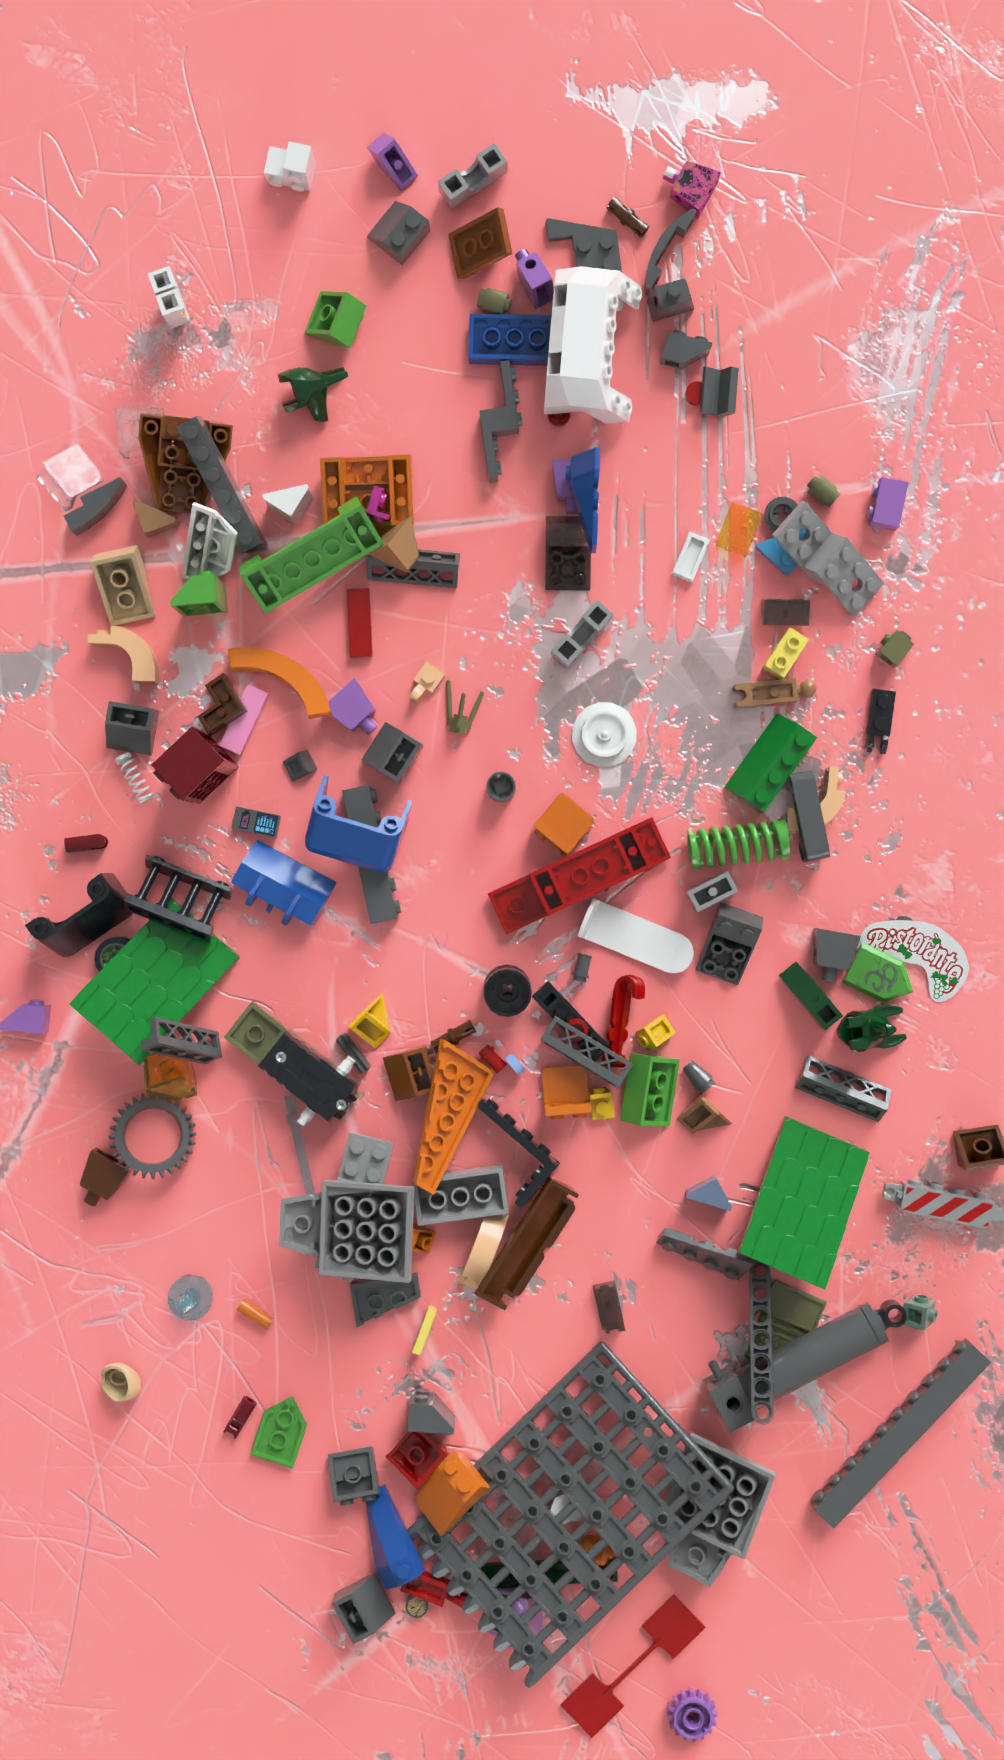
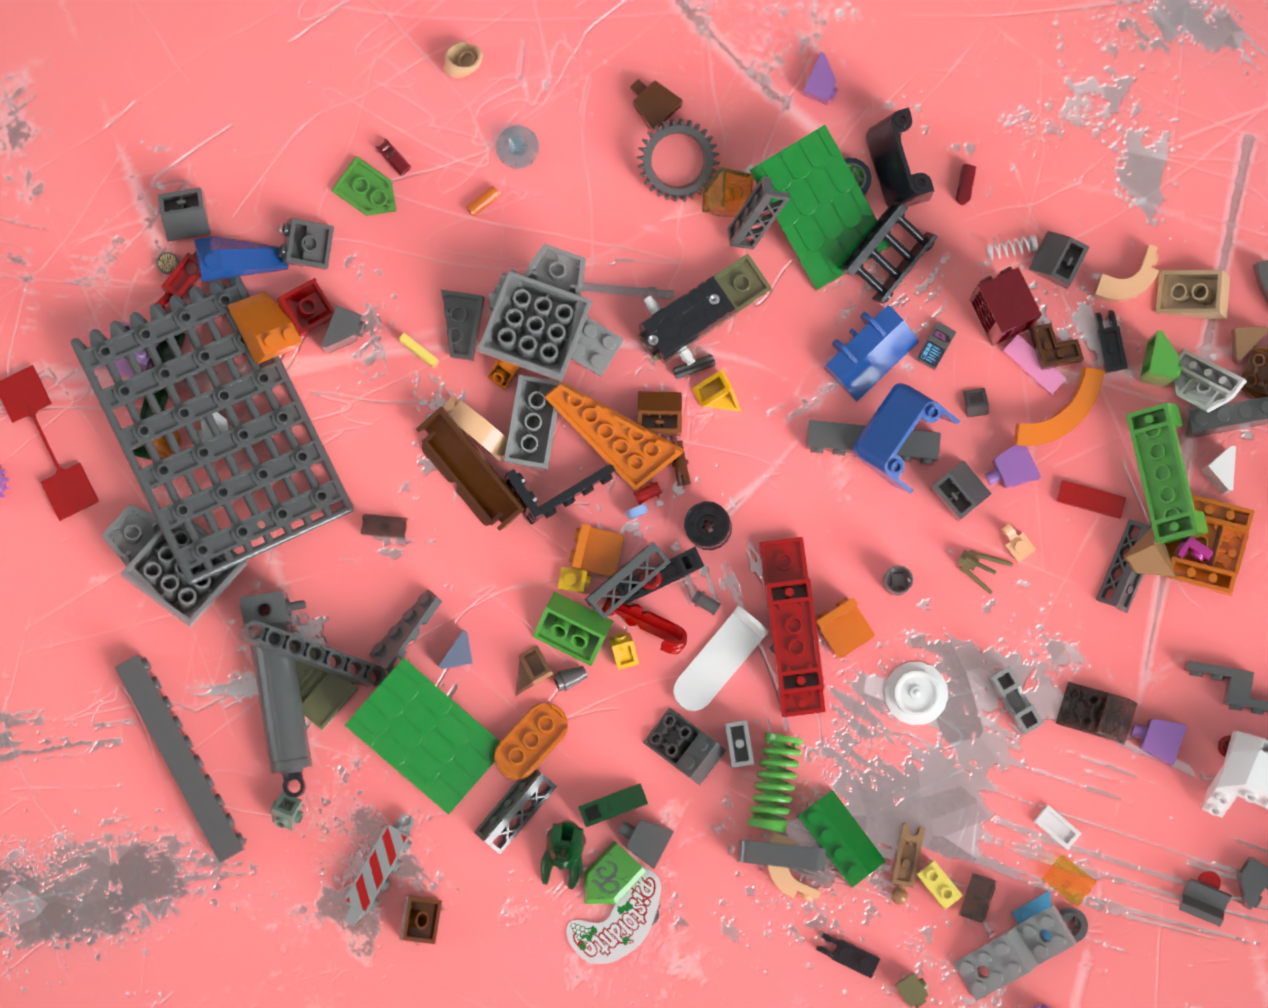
camera: 105 degrees right, 5 degrees down
blue wedge [565,447,600,553] -> none
olive brick [806,475,841,508] -> none
none -> orange tile [494,703,568,780]
none -> black hinge [1095,310,1128,374]

